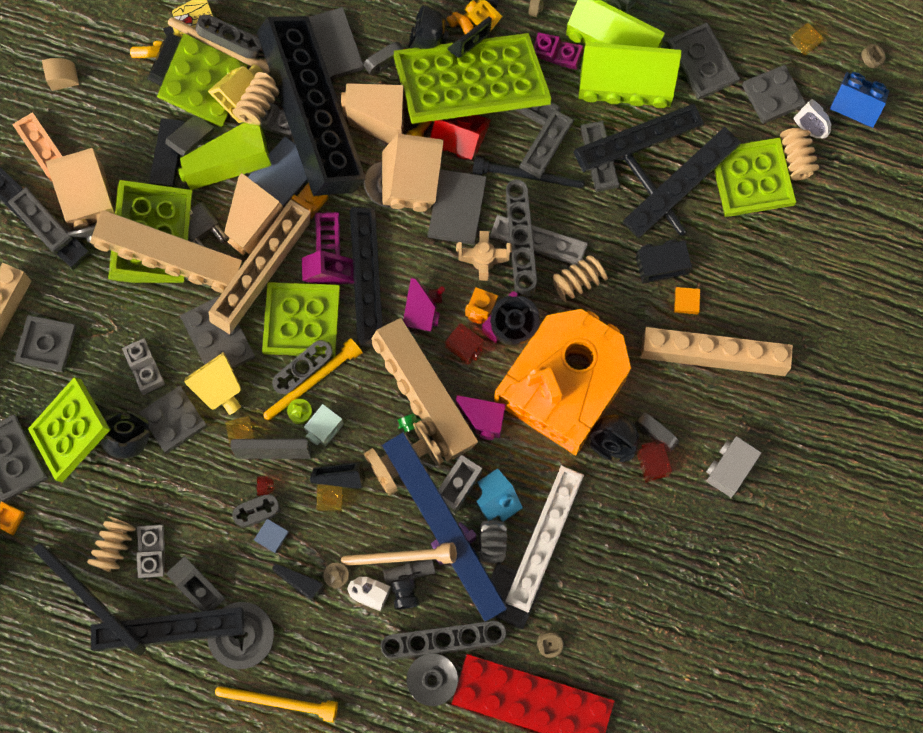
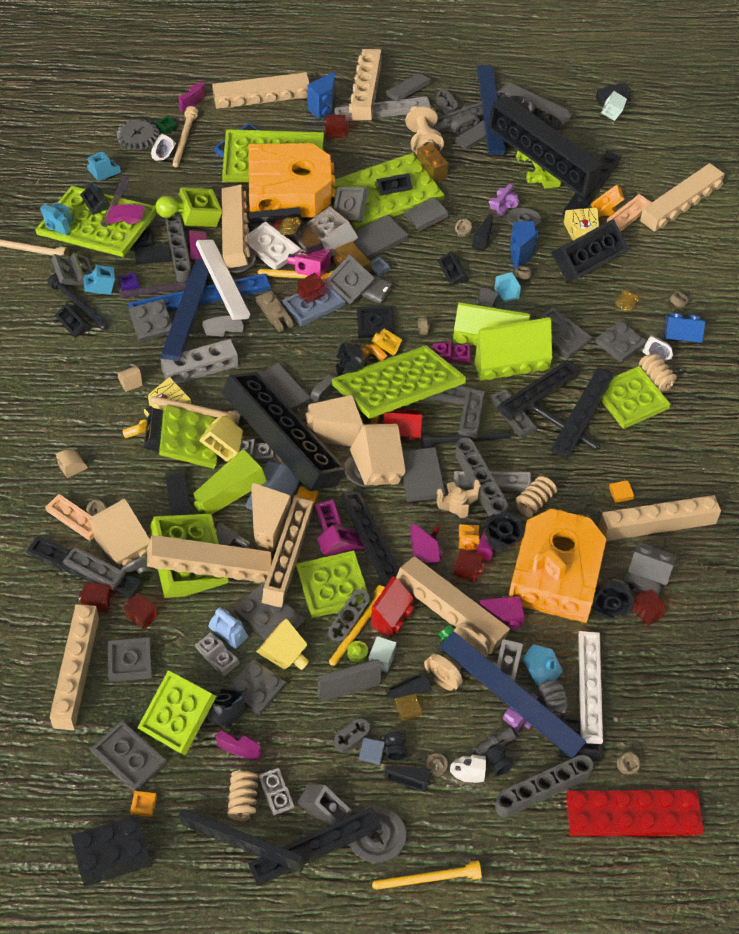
camera: 20 degrees left, 20 degrees down
dark grey tile [165,115,214,156] -> none
dark grey beam [195,15,261,59] -> none
clear yellow plate [225,416,255,446] -> none
tan piece [232,72,280,125] -> none
clear red hinge [257,476,274,496] -> none
tan piece [341,542,457,566] -> none
dark grey dish [407,654,458,706] -> none
black slope [447,16,492,58] -> none
black piece [636,239,692,284] -> none
light grey brick [706,436,761,498] -> none
none -> clear red brick [79,583,111,613]
none -> dark tan tile [86,500,106,516]
none -> clear red brick [124,593,158,630]
none -> light blue piece [208,607,248,649]
none -> magenta slope [216,730,262,759]
none -> slope [371,576,414,638]
none -> black wheel [384,731,408,760]
none -> slope [628,543,677,585]

